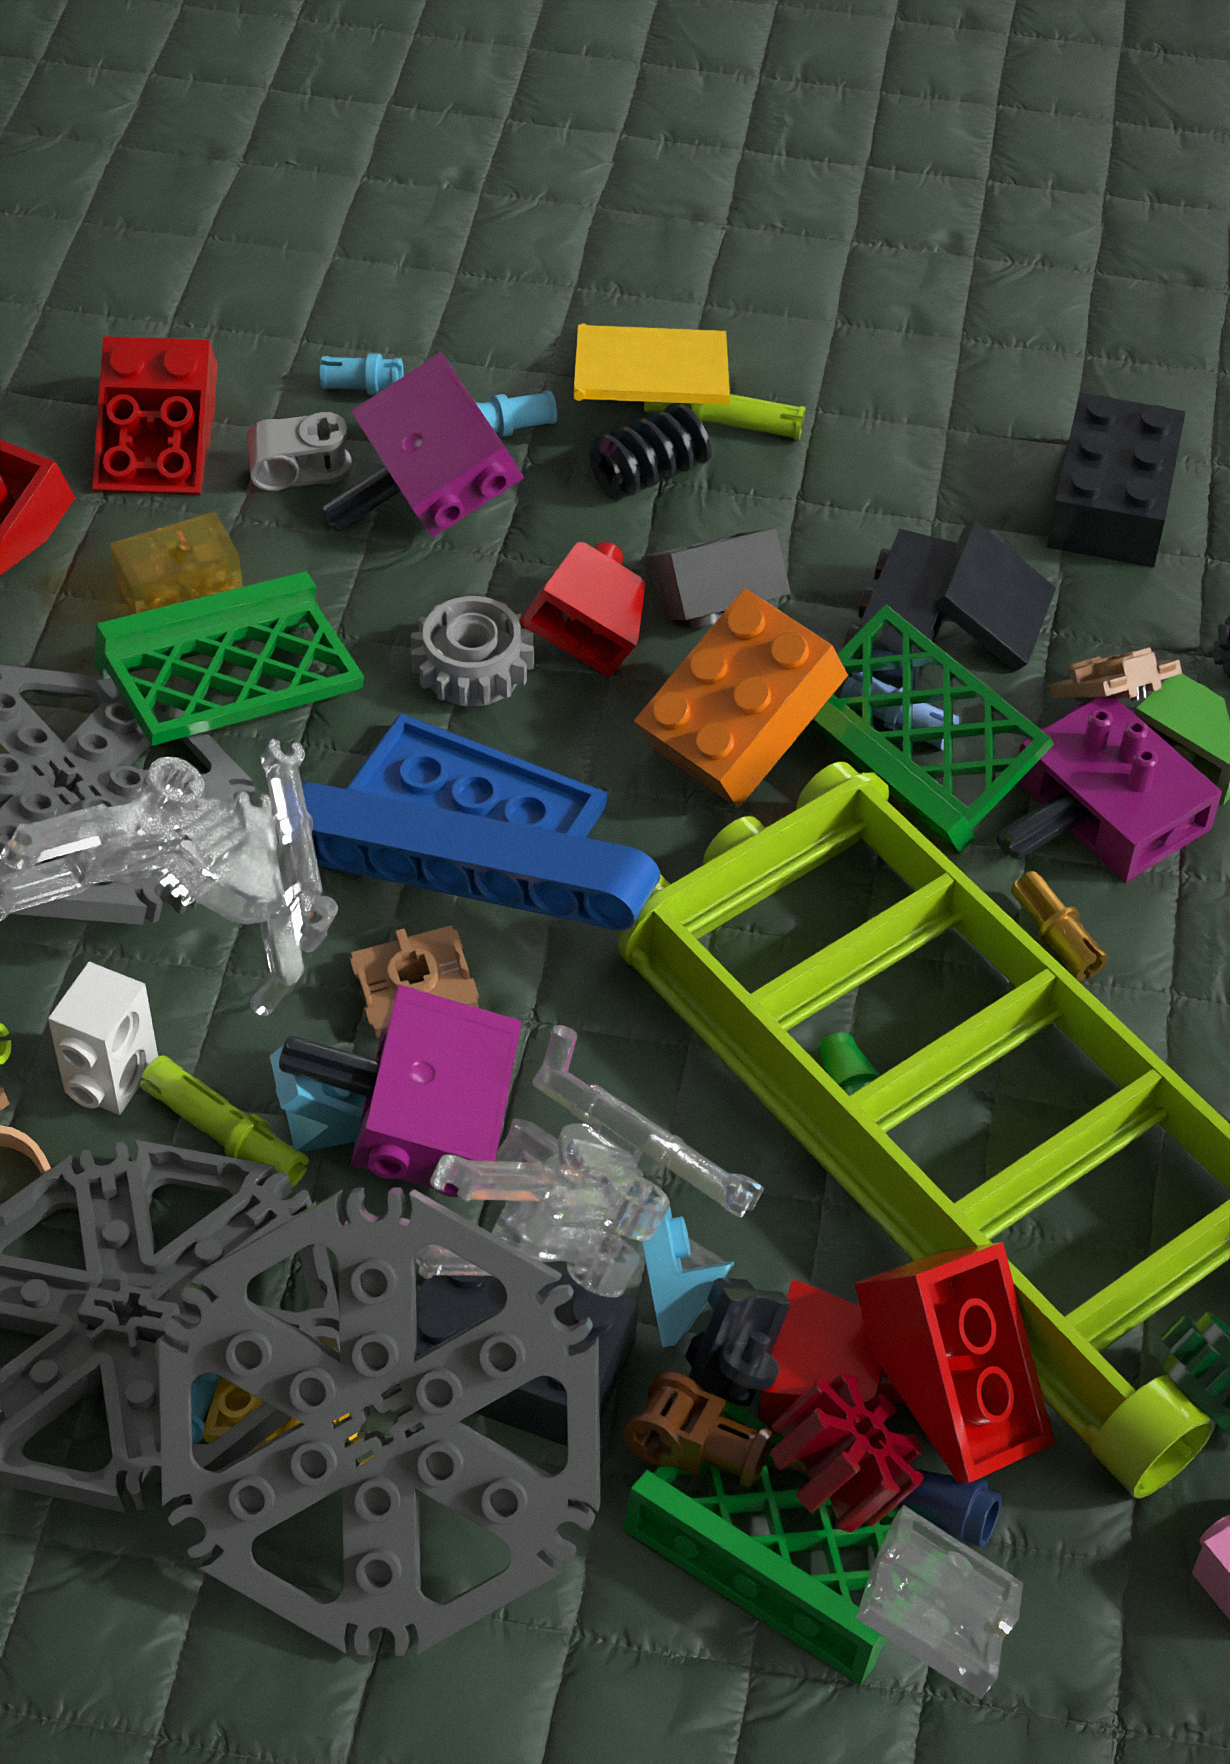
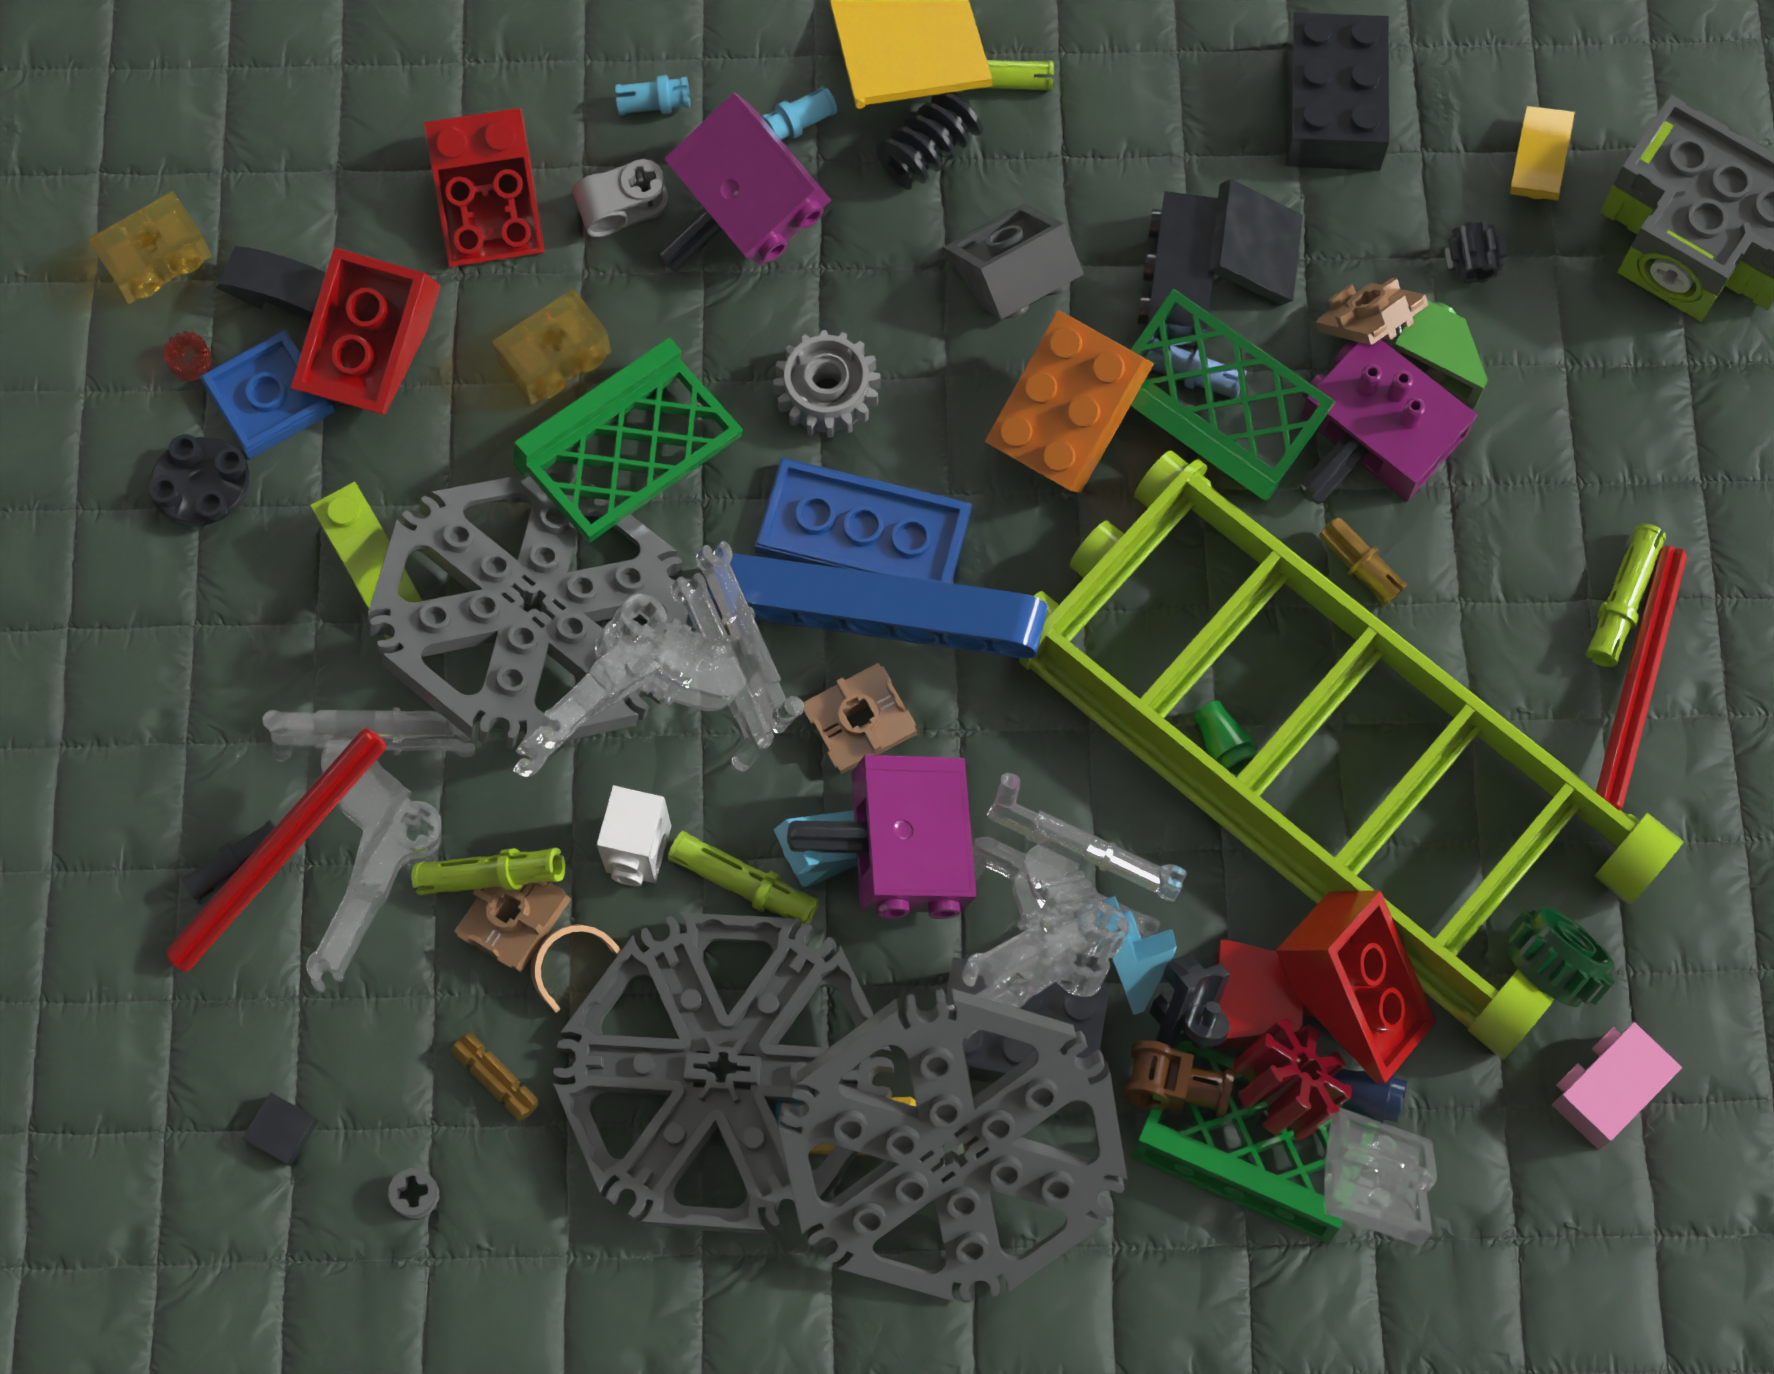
camera: 10 degrees left, 20 degrees up
red torso [519,542,645,677] -> none

